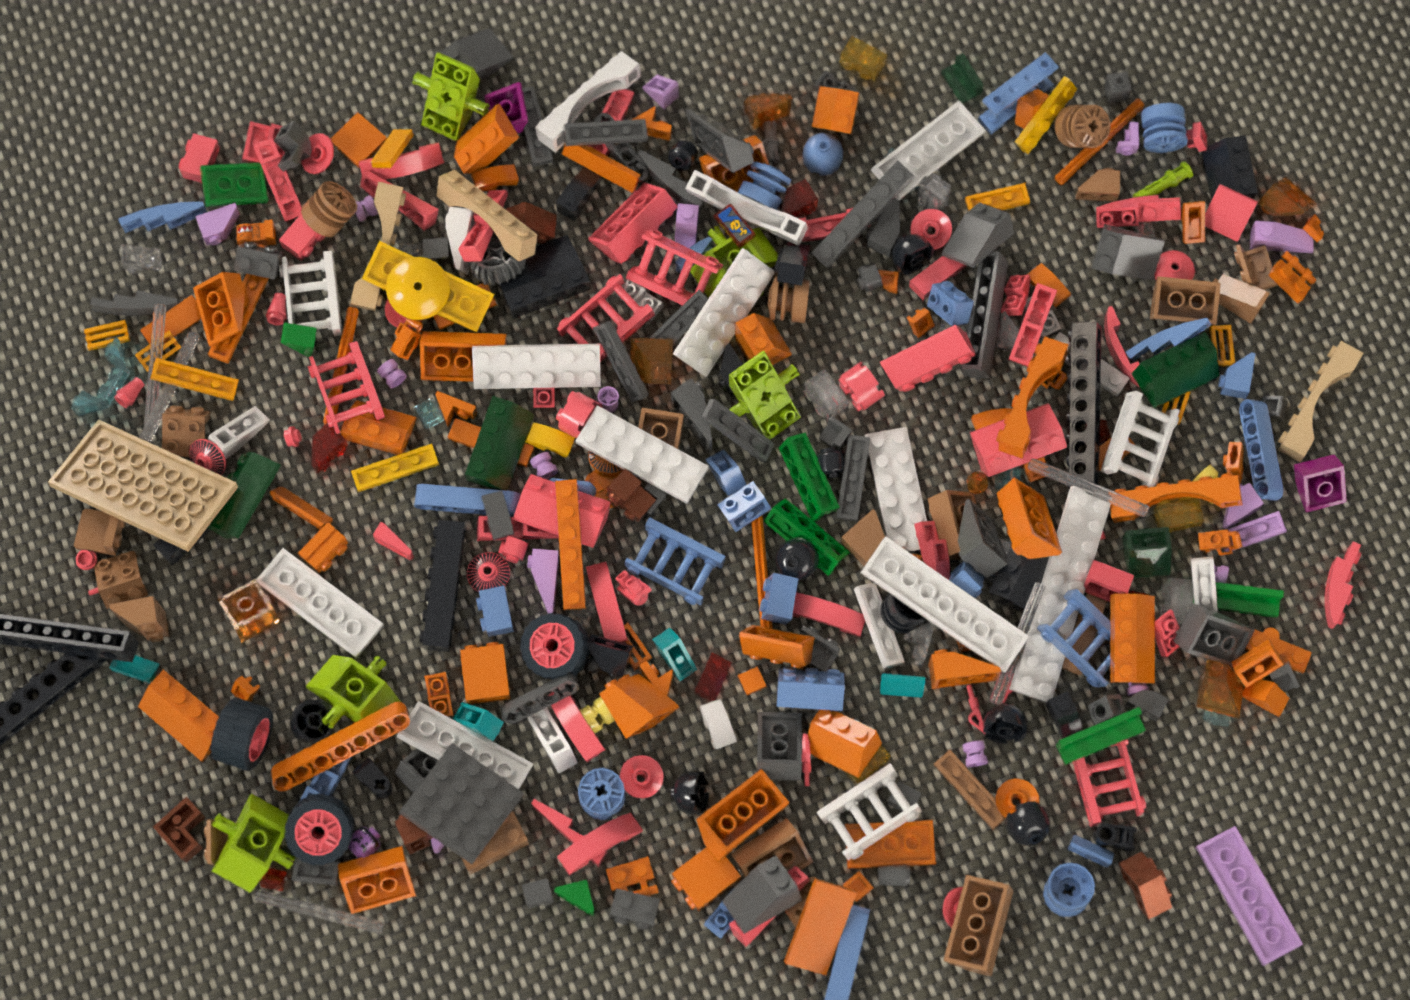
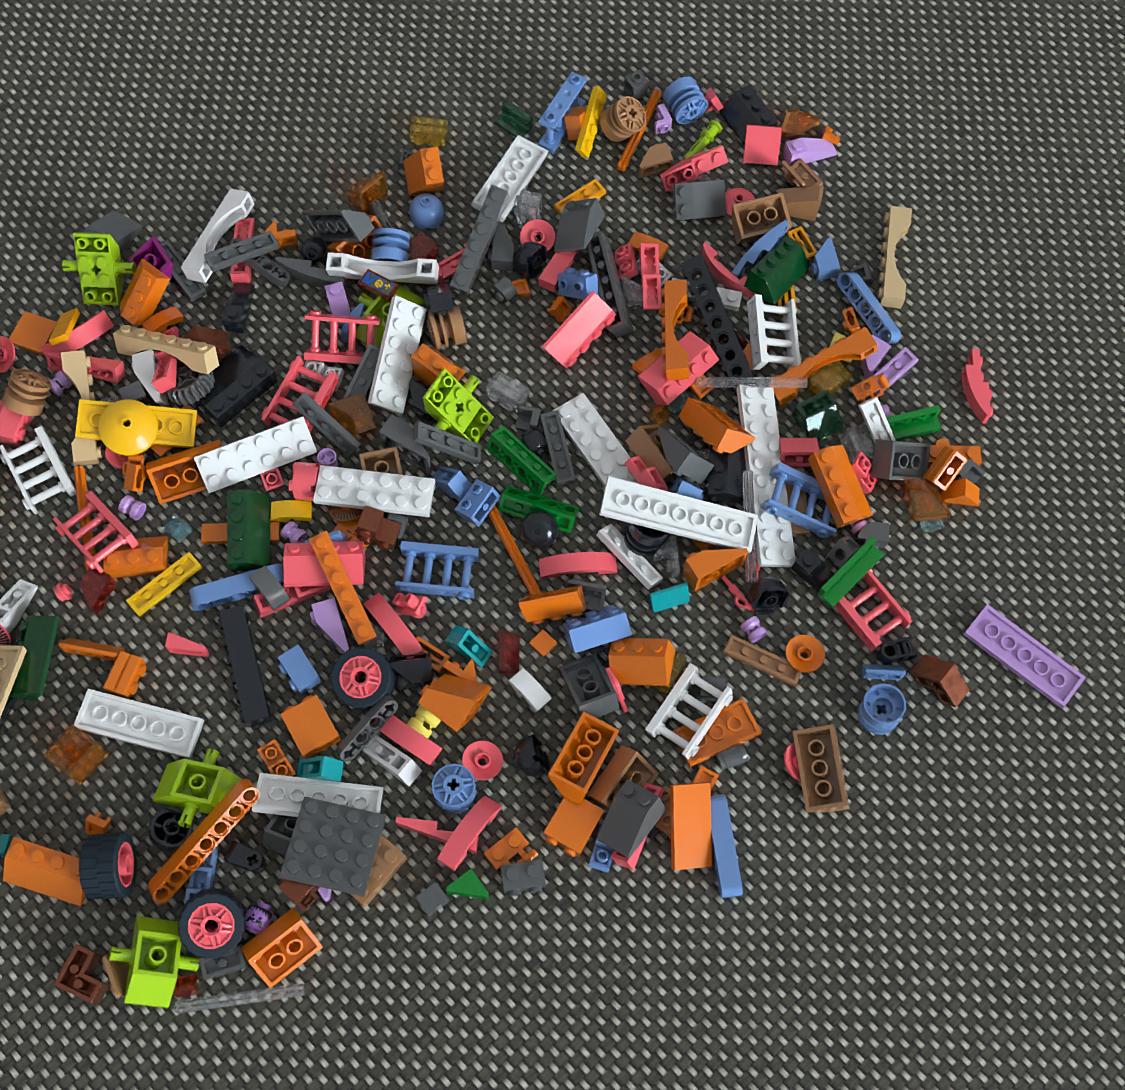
camera: 25 degrees left, 5 degrees down
coral cone [266,293,287,325] -> none
green slope [281,323,317,357] -> none
orange slope [435,391,478,426] -> none
dish [467,552,510,592] -> none
coral plate [499,536,528,564] -> none
orange tile [562,145,641,193] -> none
coral slope [588,182,678,264] -> none
lavender slope [642,75,679,109] -> none
medium blue brick [760,573,798,625] -> none
coral brick [838,362,885,412] -> none
medium nougat slope [841,509,885,566] -> none
black cylinder [1005,802,1051,846] -> none
orange slope [1180,201,1205,244] -> none
orange plate [1268,251,1317,304] -> none
magenta slope [1294,454,1347,513] -> none

